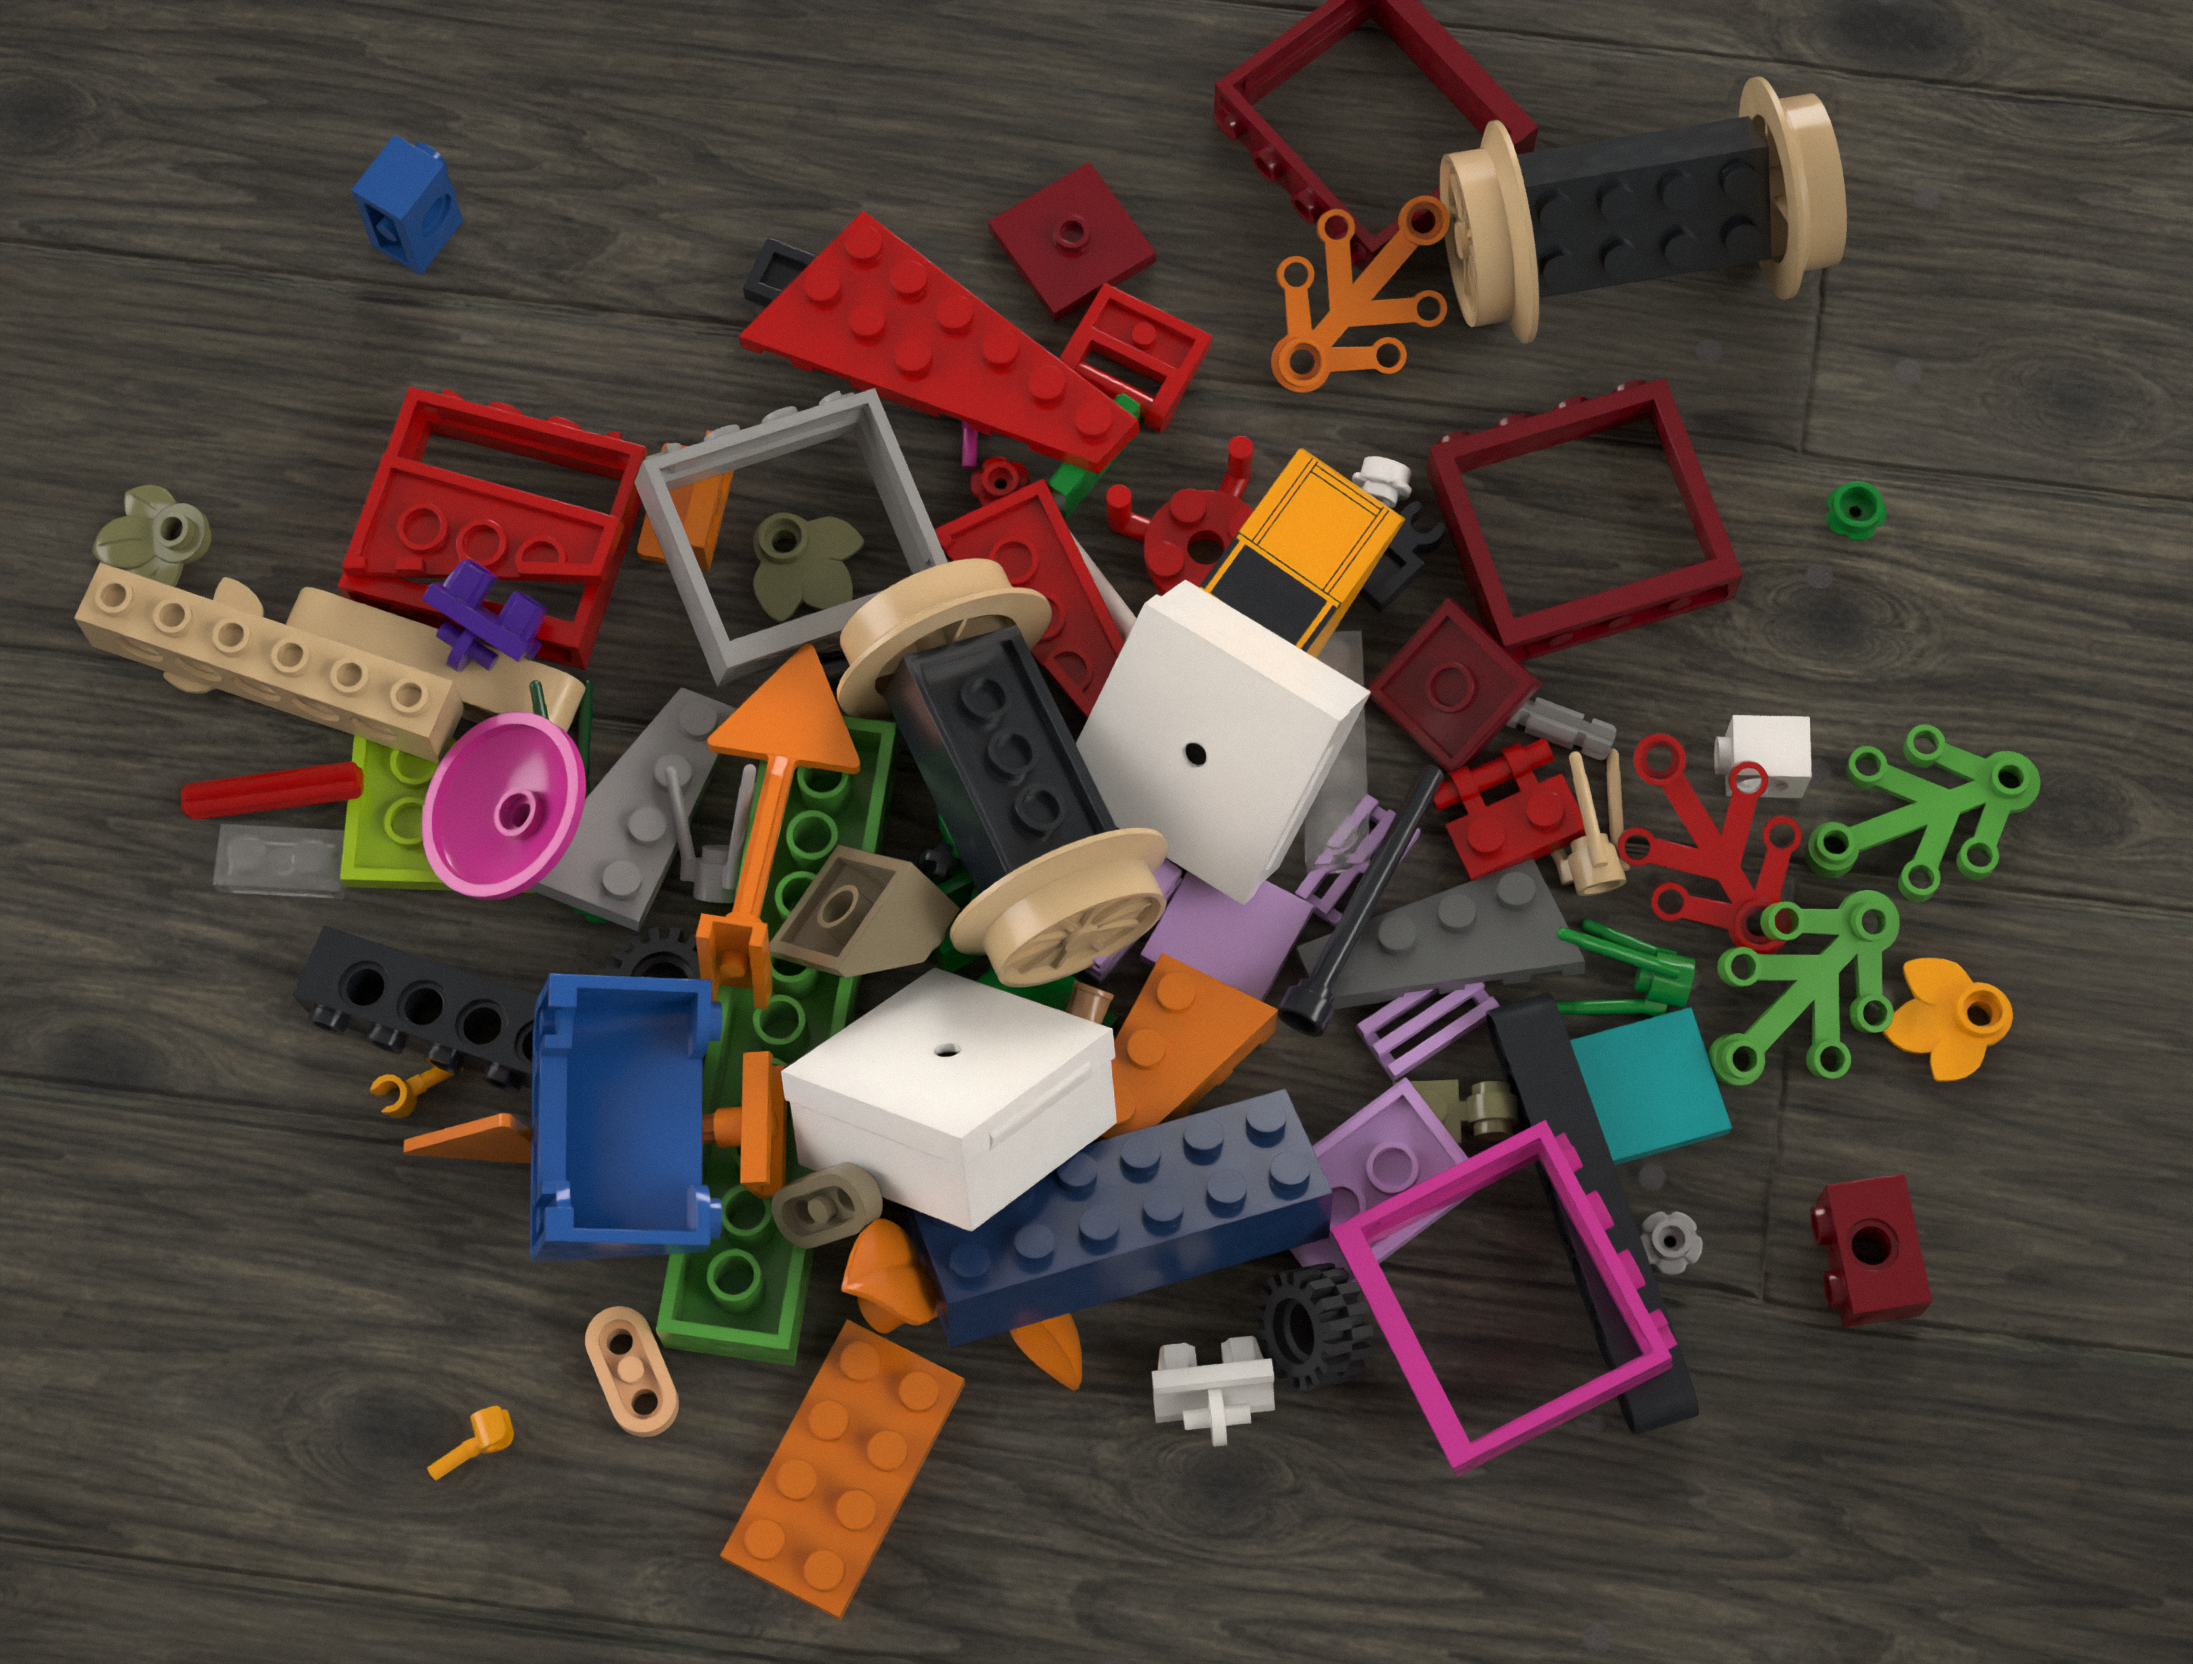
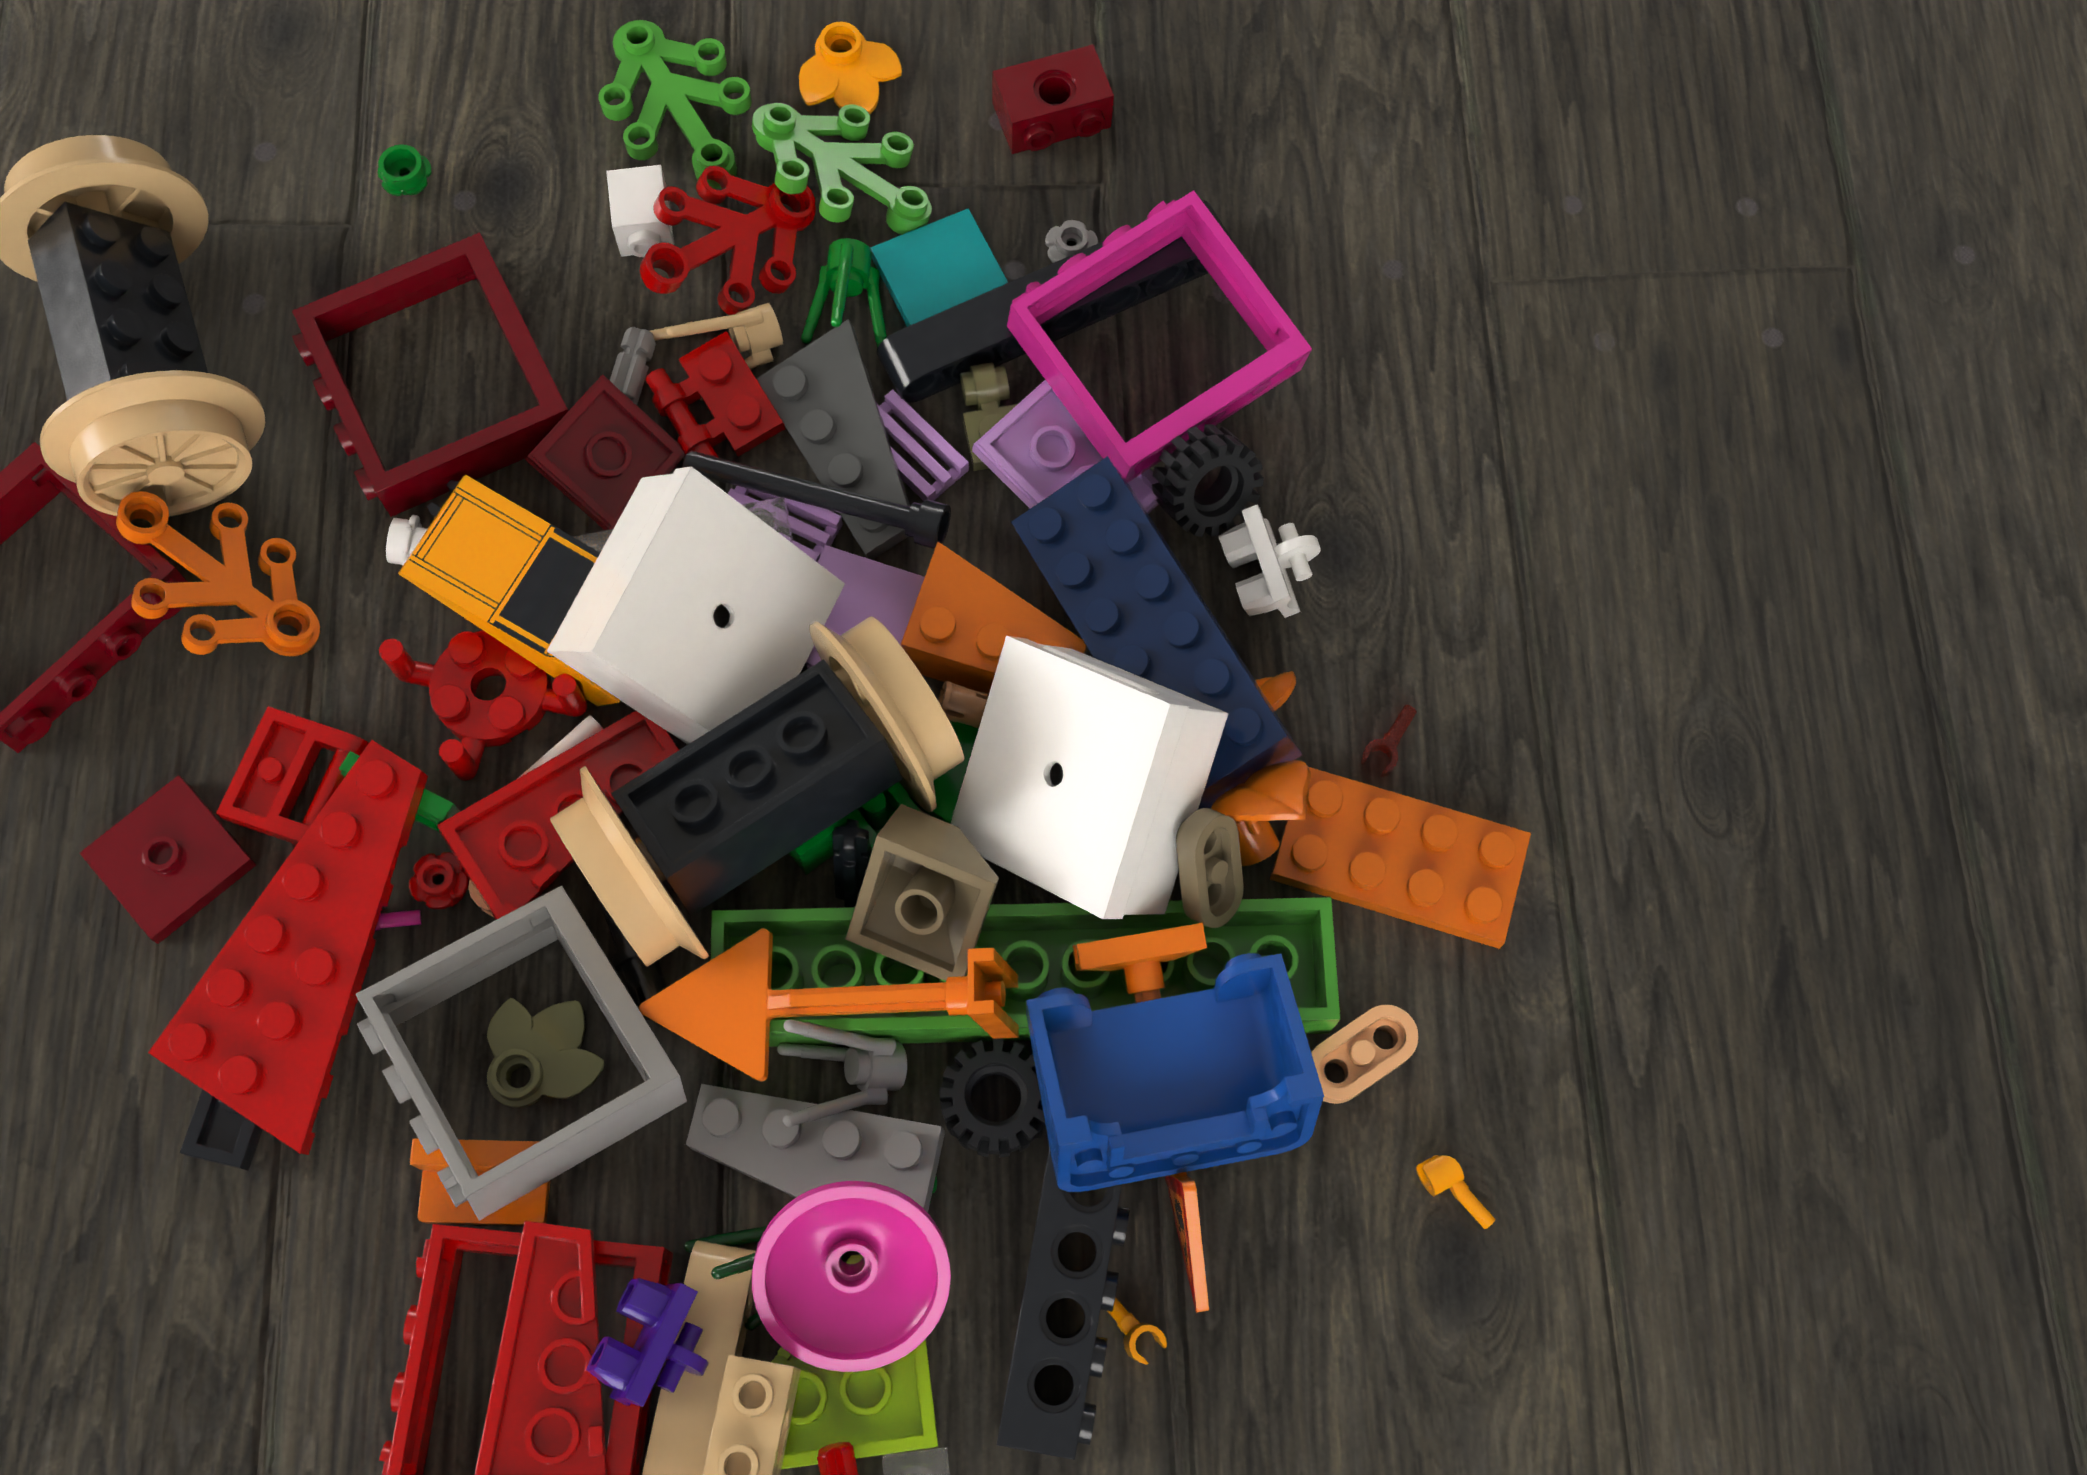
camera: 105 degrees left, 0 degrees up
none -> clear red hand [1361,705,1417,777]

